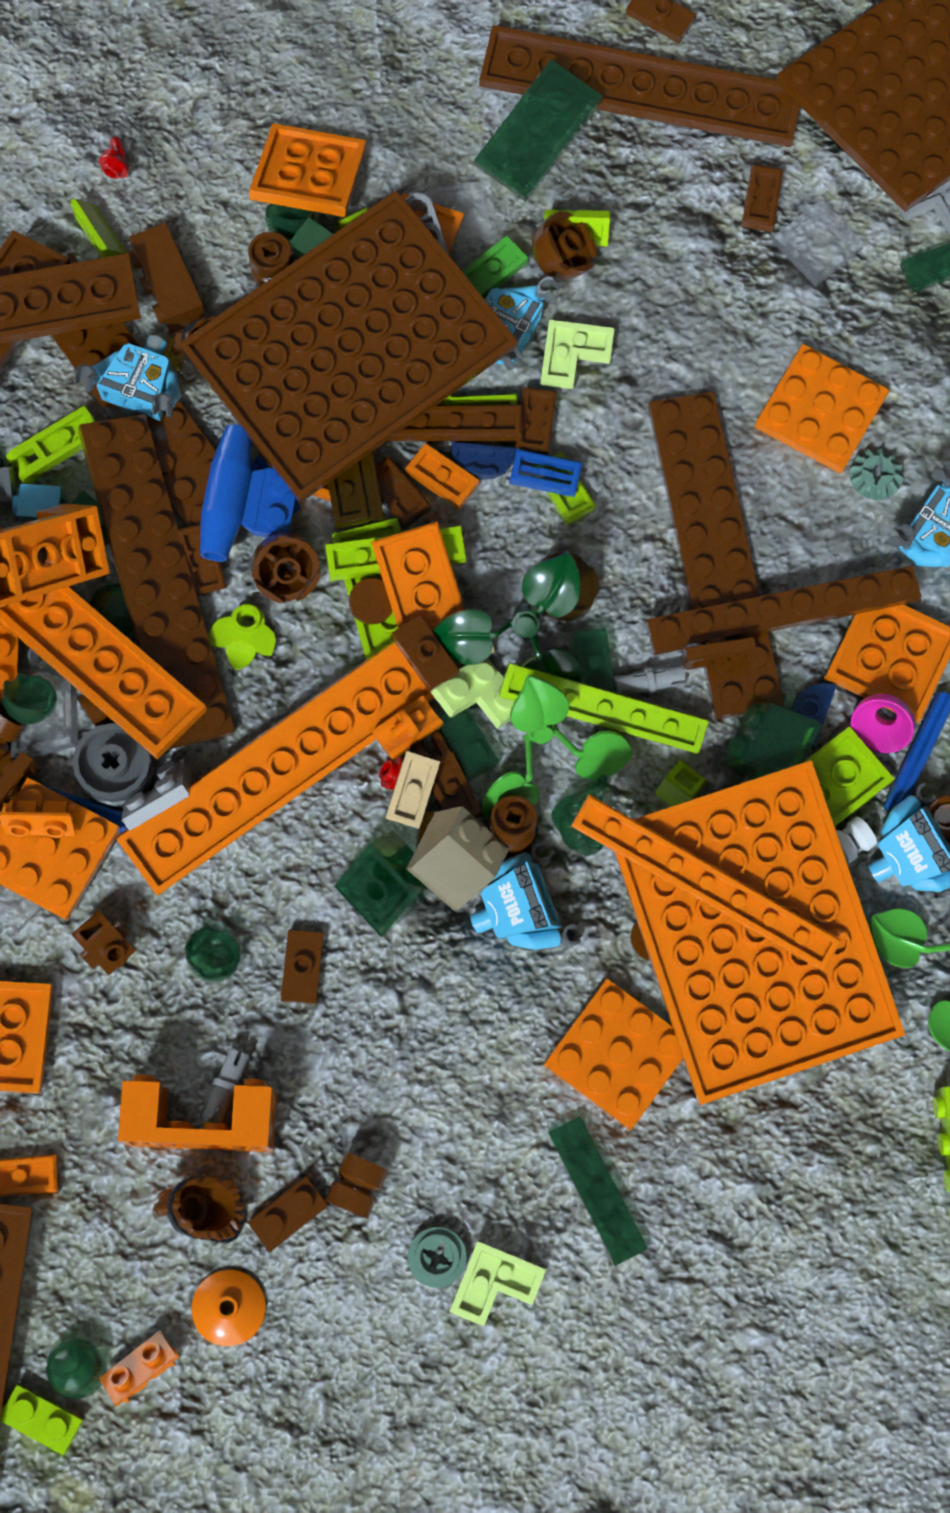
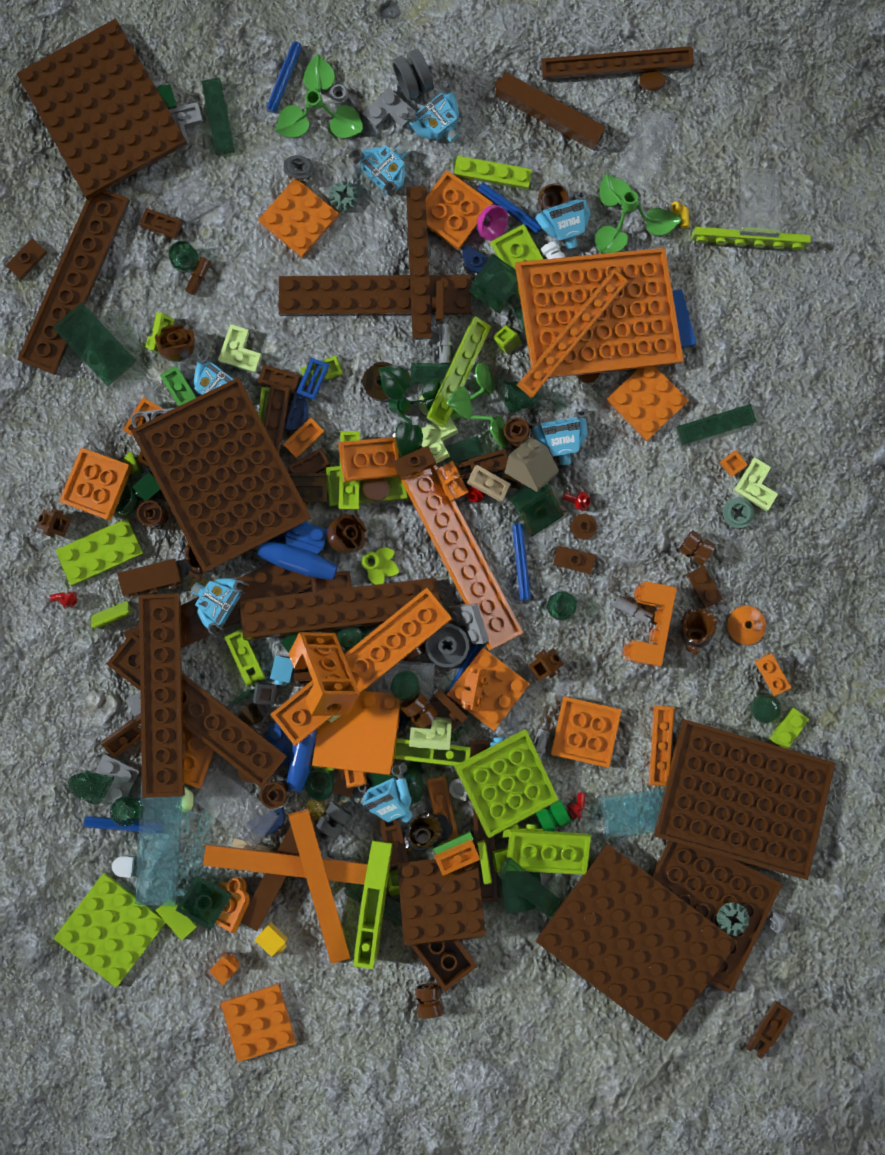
camera: 80 degrees left, 10 degrees up
none -> reddish brown brick [37,508,71,538]
none -> lime plate [55,518,144,586]
none -> clear green hair [169,241,199,273]
none -> reddish brown axle [185,257,211,296]
none -> dark grey gear [283,155,314,181]
none -> blue axle [512,523,531,601]
none -> red plate [562,491,590,511]
none -> reddish brown piece [571,514,597,540]
none -> blue tile [672,289,696,348]
none -> orange plate [719,450,748,477]

